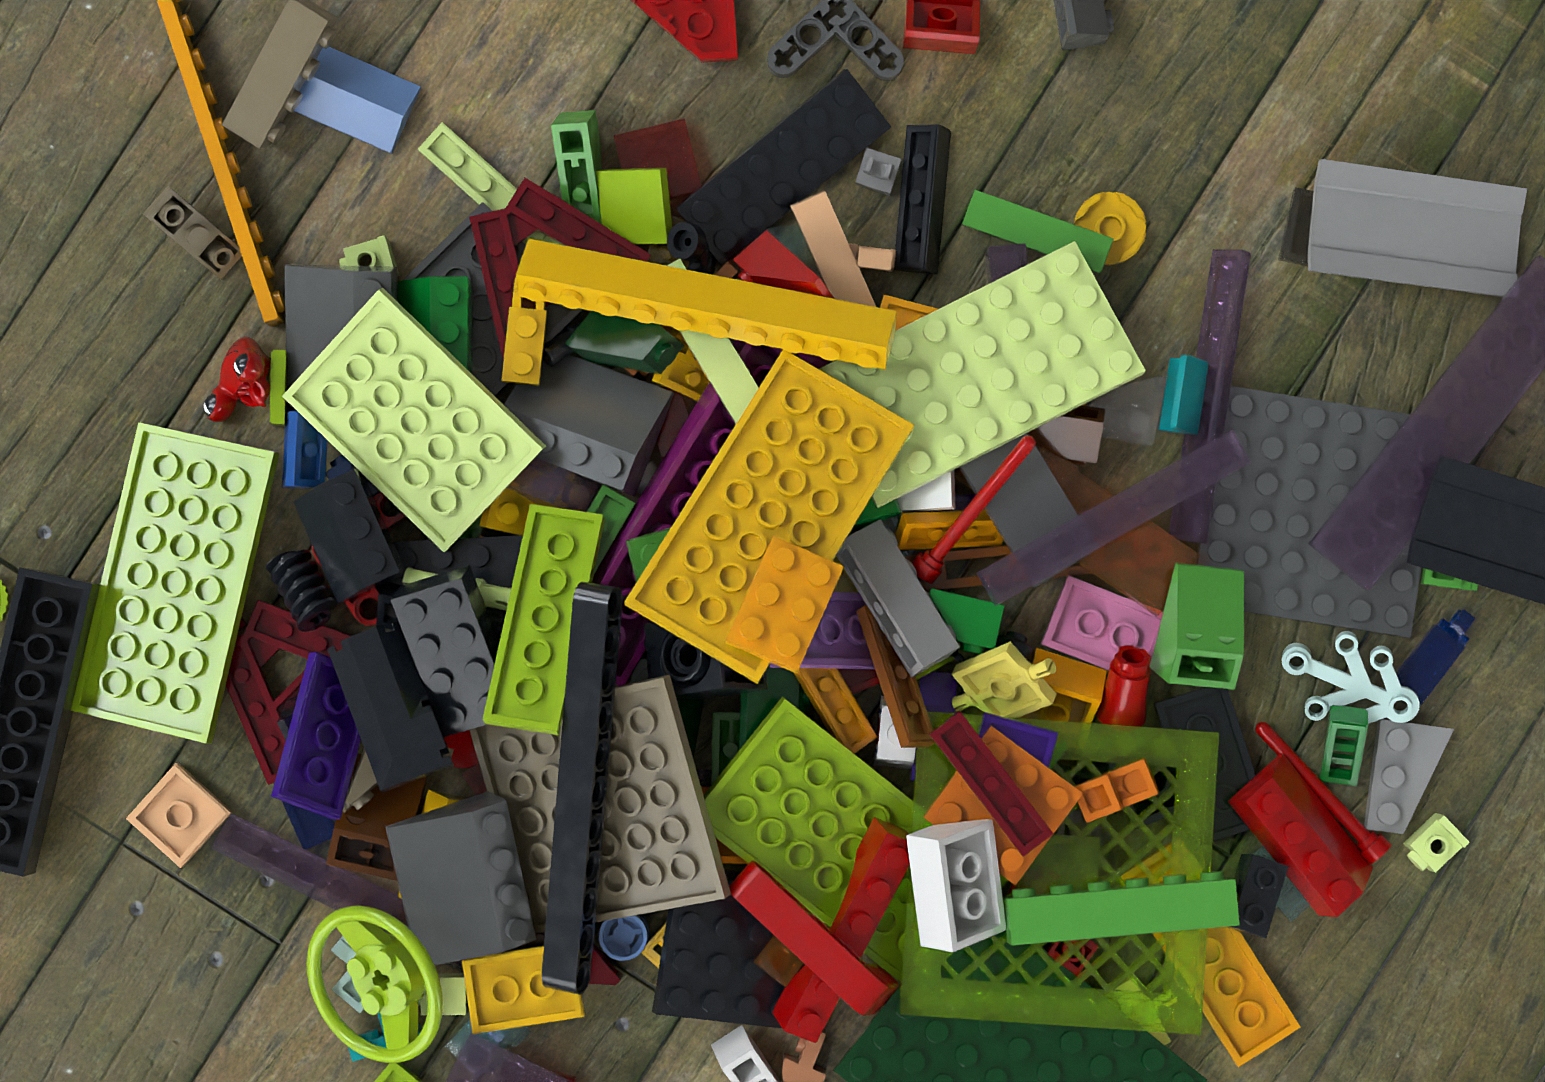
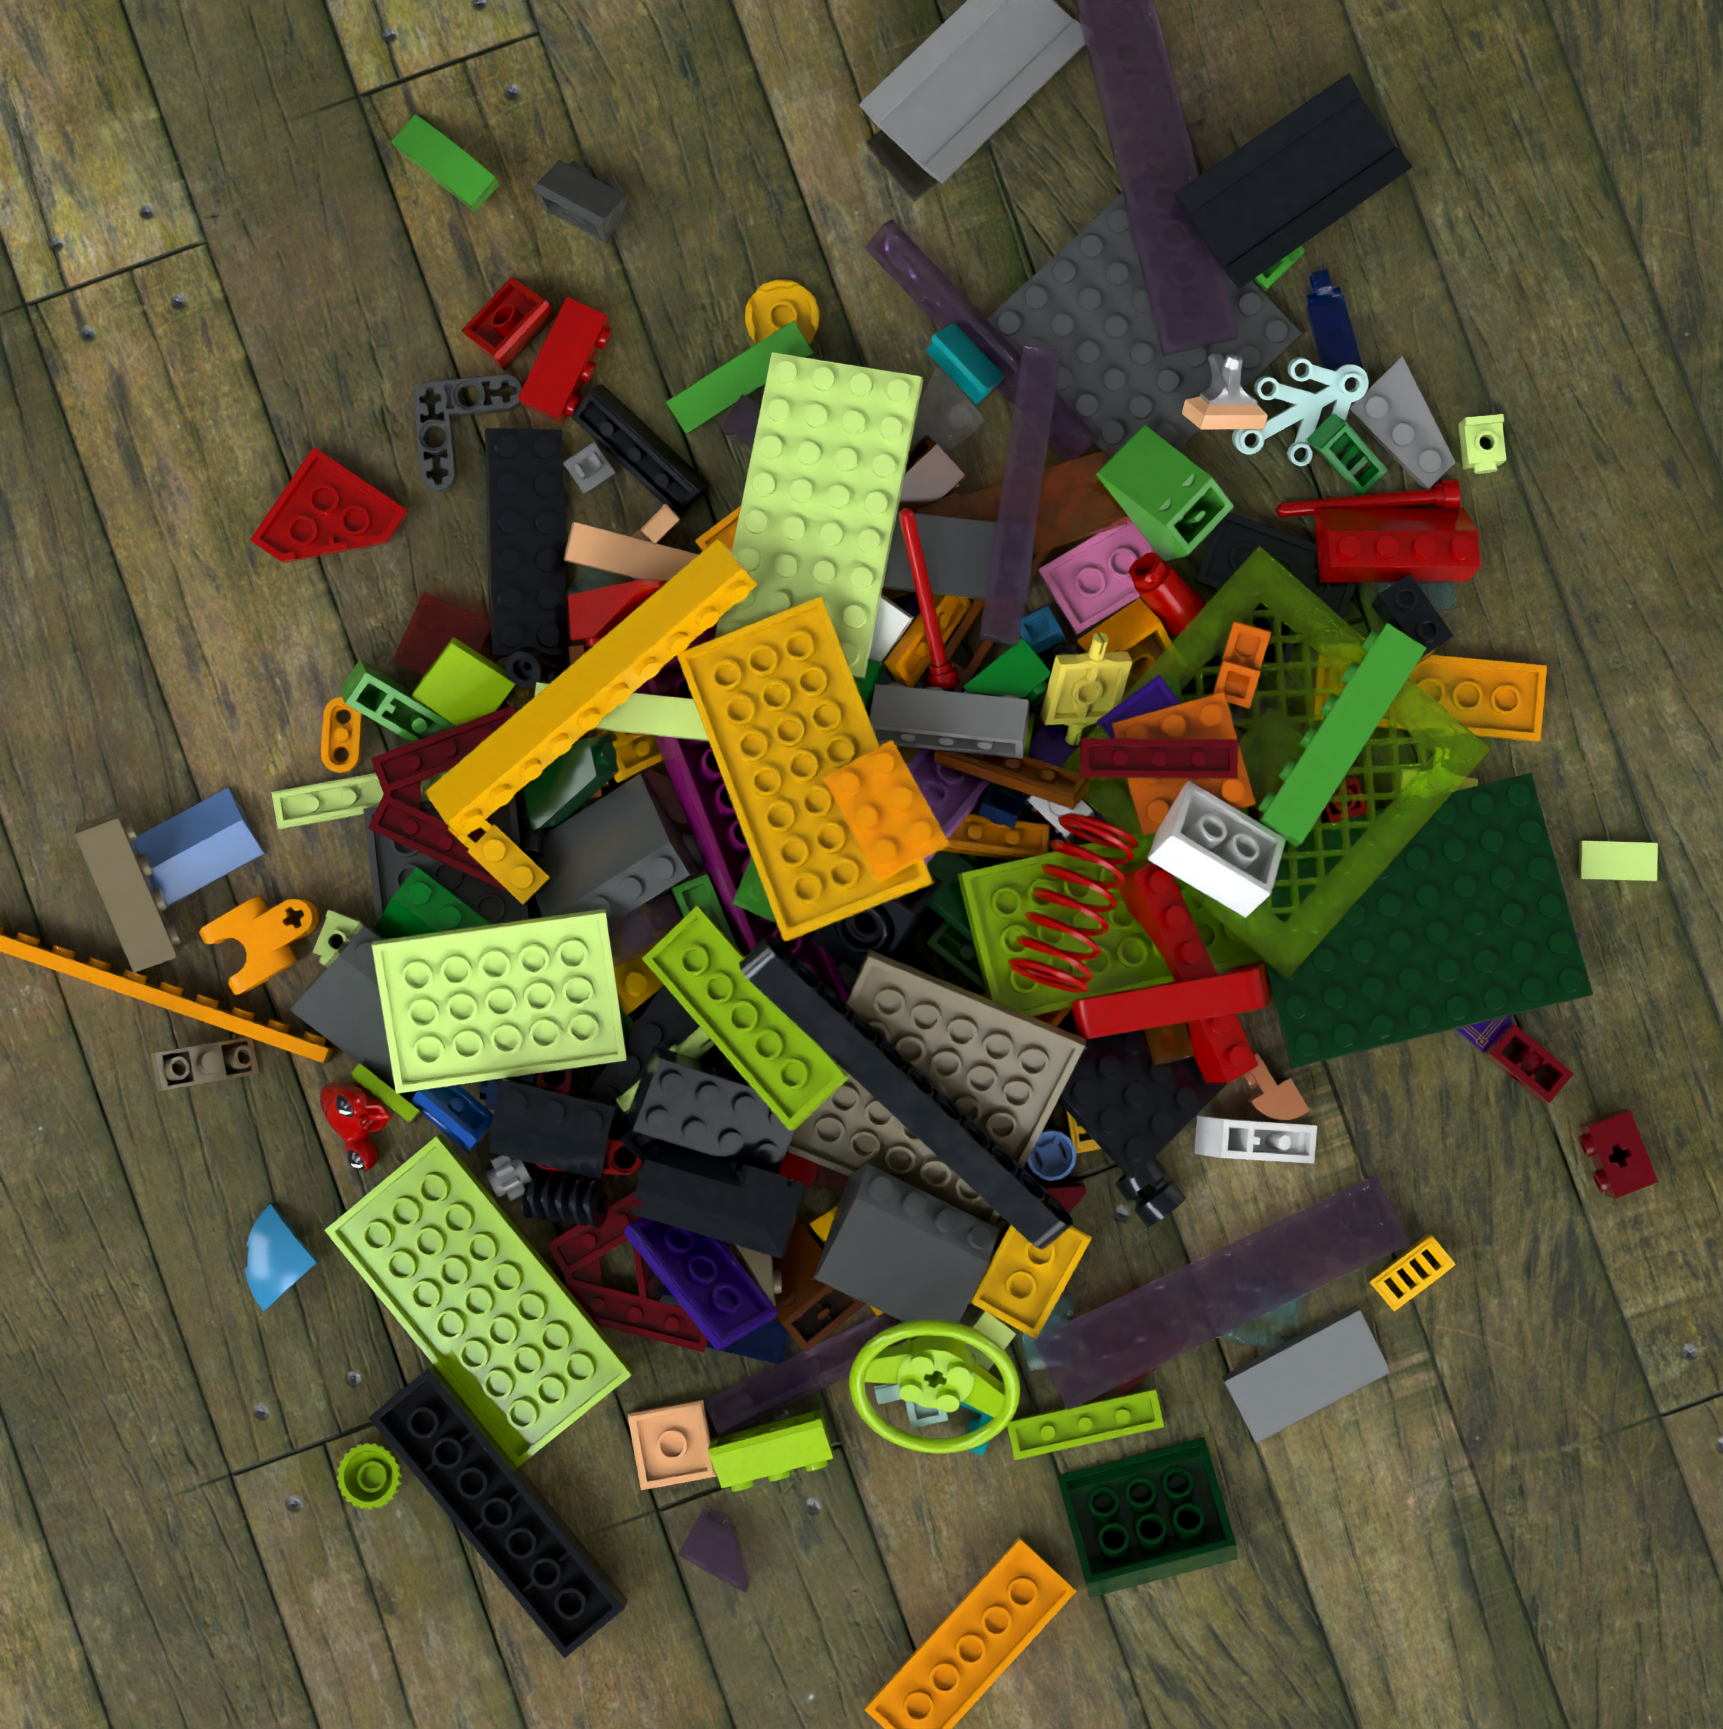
camera: 50 degrees left, 0 degrees up
none -> light orange piece [199,895,320,995]
none -> dark azure brick [245,1203,319,1311]
none -> light orange plate [321,697,363,774]
none -> light grey gear [486,1155,533,1201]
none -> red brick [517,296,613,425]
none -> clear purple slope [678,1508,750,1592]
none -> lime slope [708,1409,834,1492]
none -> dark blue plate [978,783,1026,829]
none -> red piece [1008,813,1139,993]
none -> dark azure plate [1014,605,1066,654]
none -> black wheel [1115,1157,1186,1227]
none -> piece [1182,354,1268,429]

